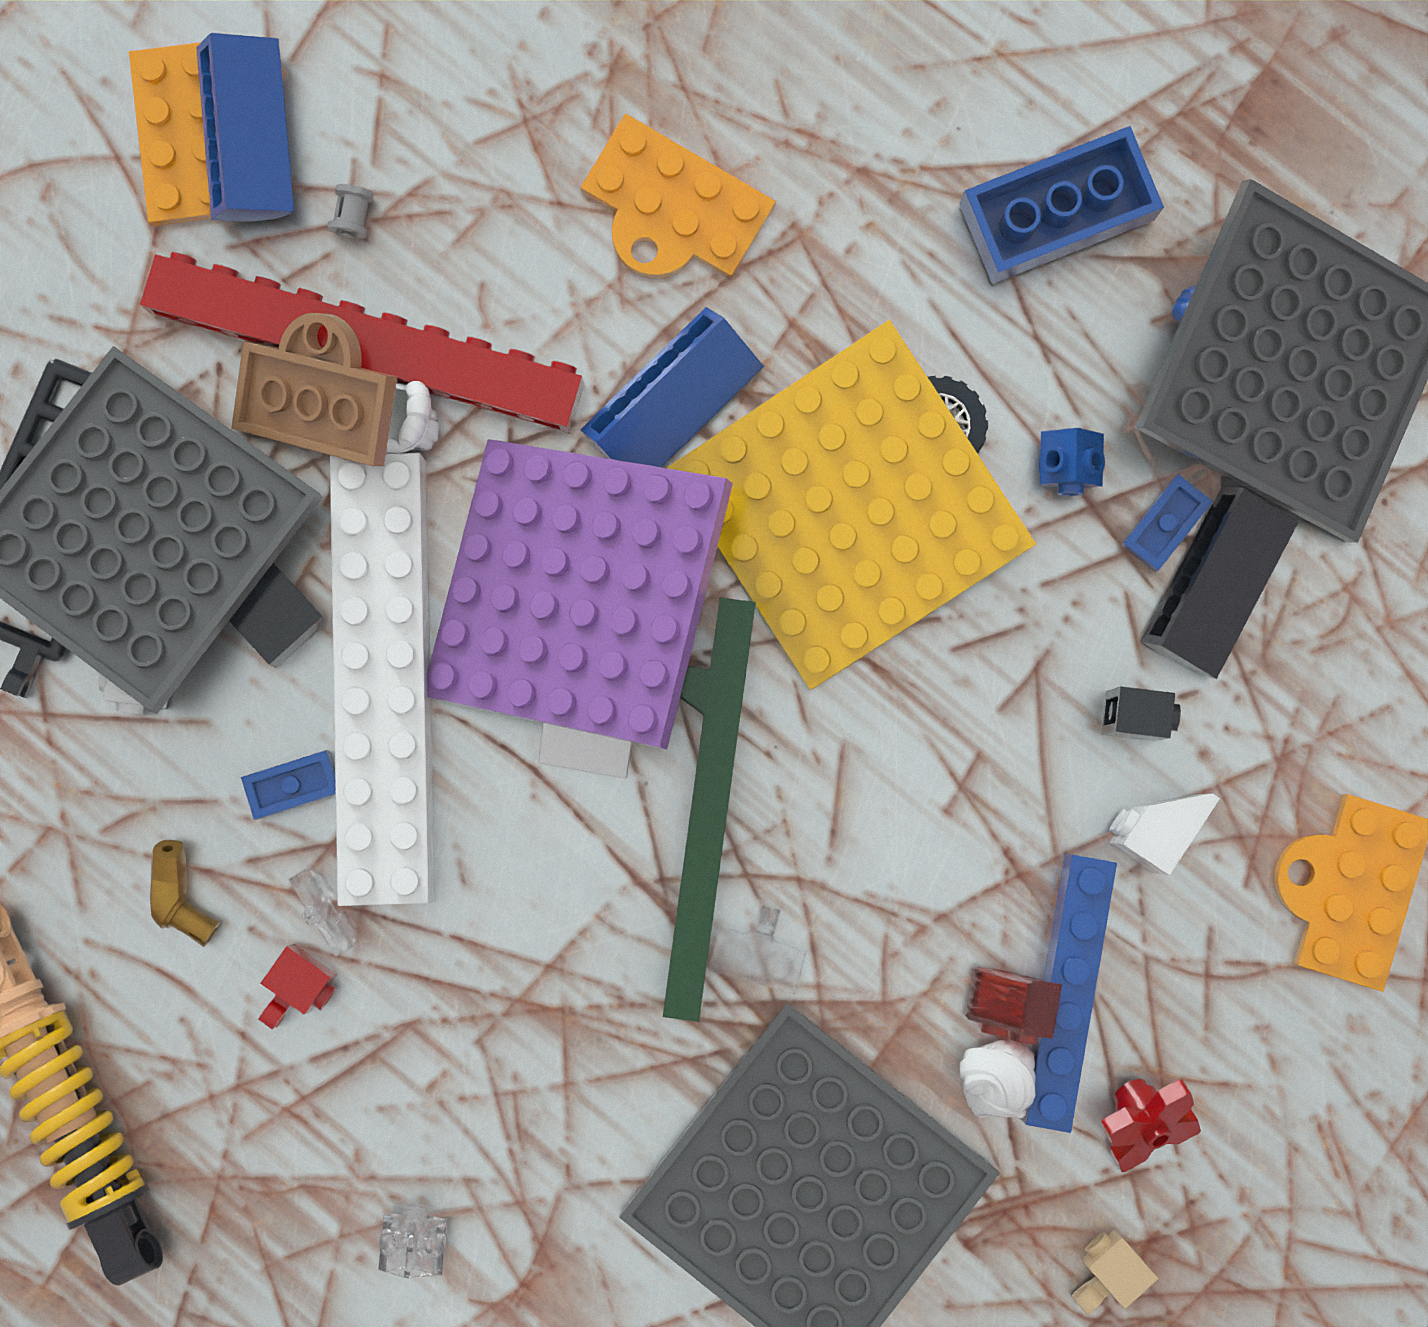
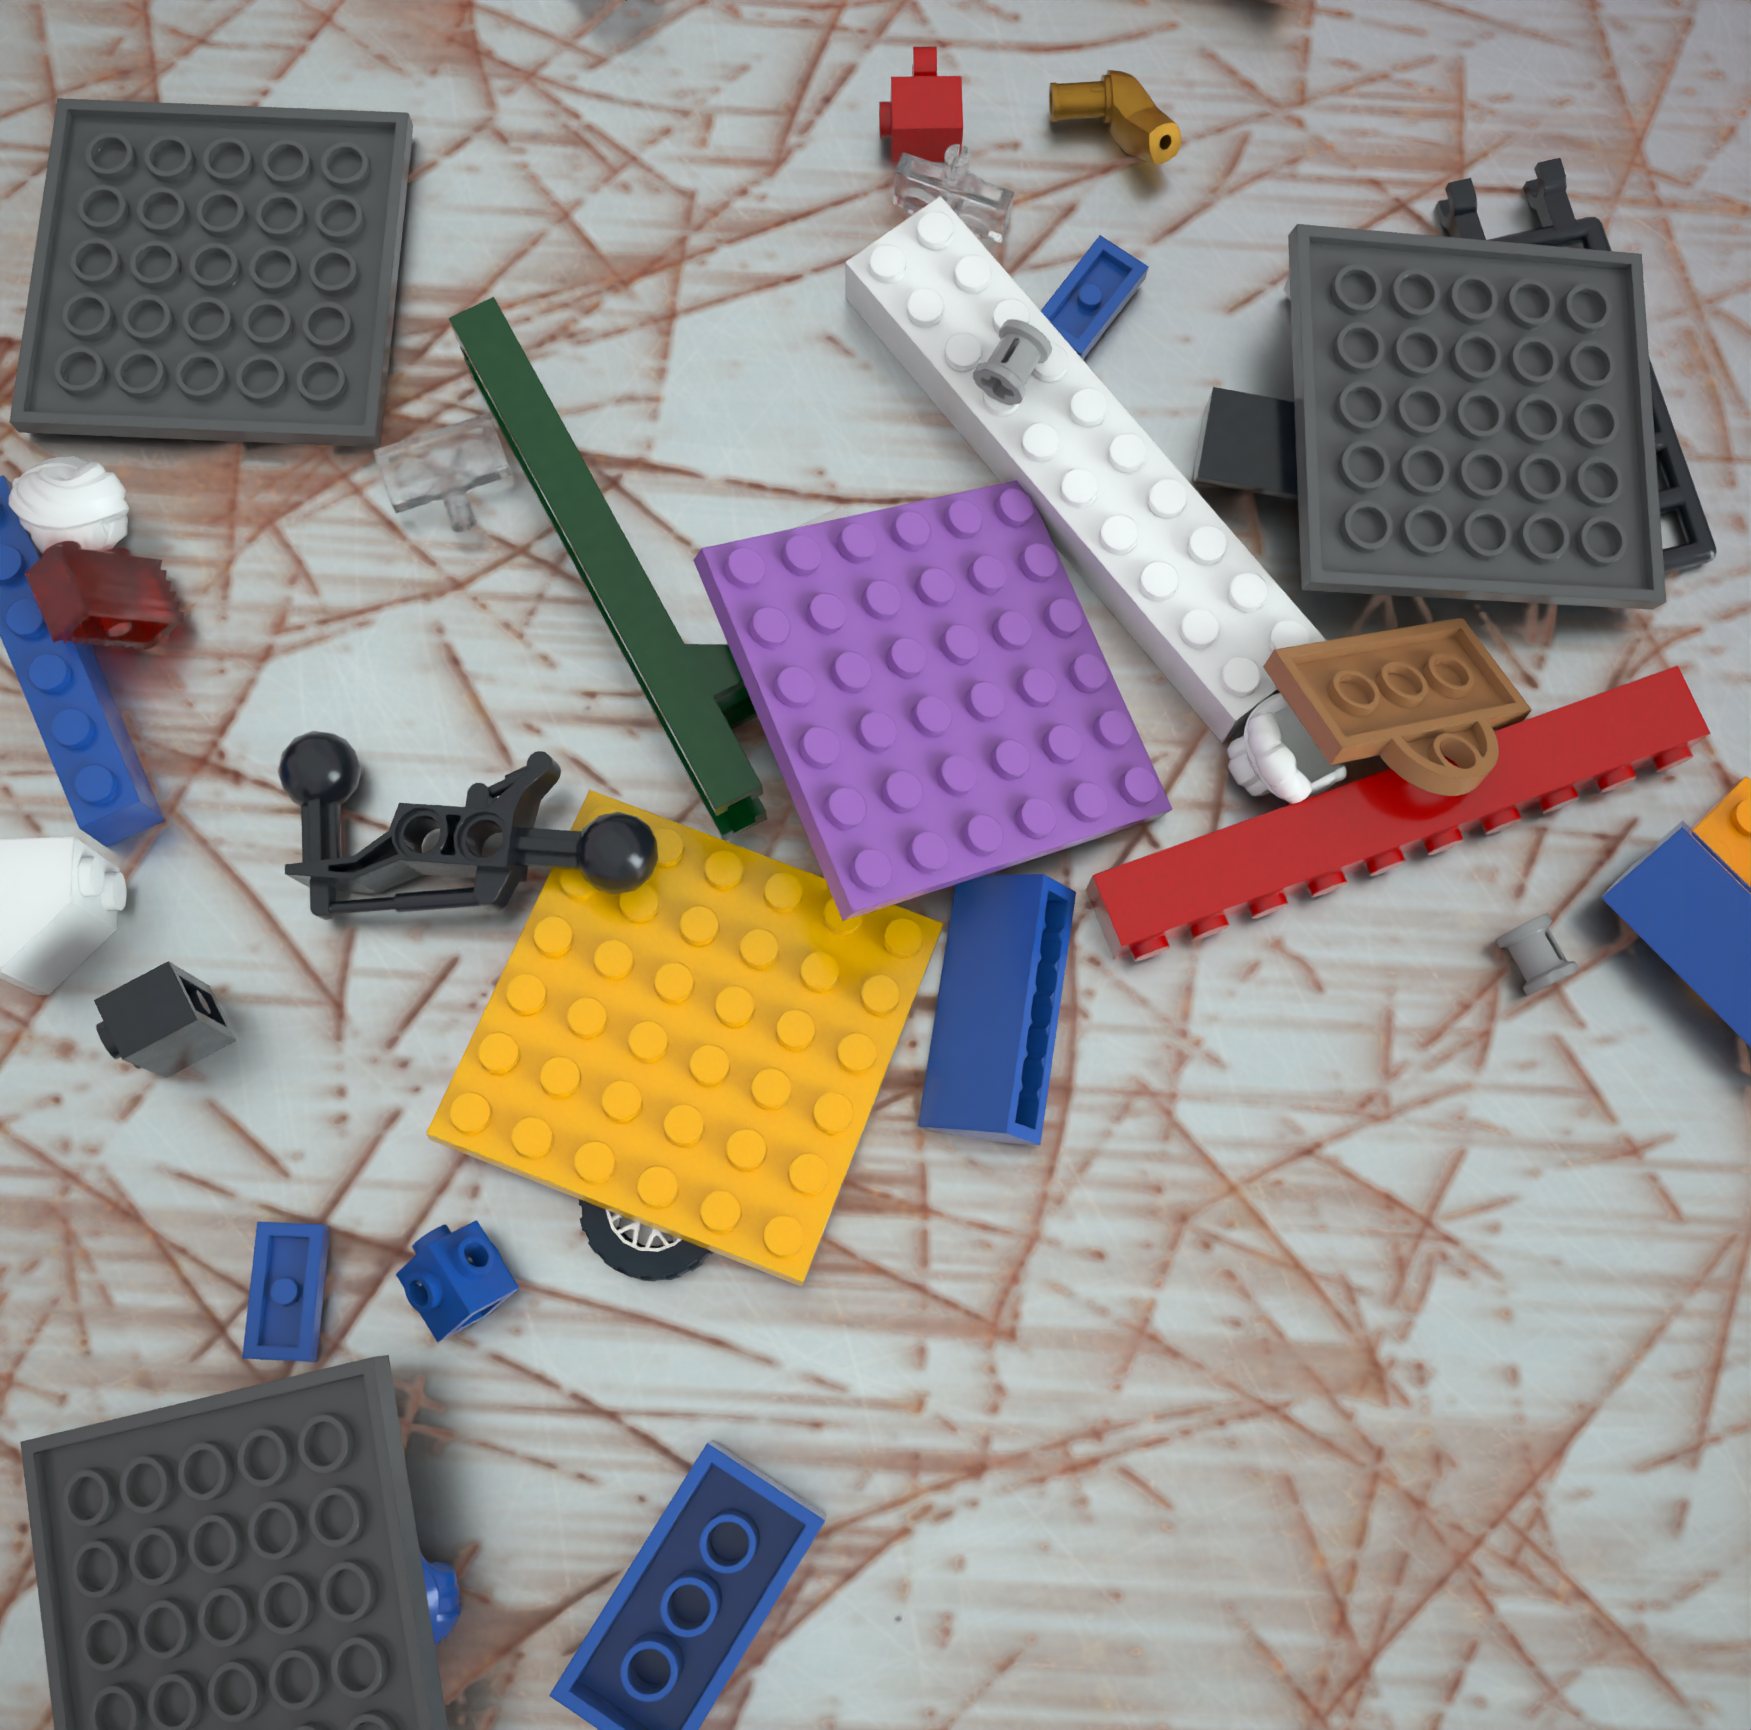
camera: 140 degrees right, 10 degrees down
light orange plate [580,113,776,279] -> none
black brick [1141,486,1299,679] -> none
none -> black piece [278,731,659,920]
none -> light grey bush [973,319,1052,405]

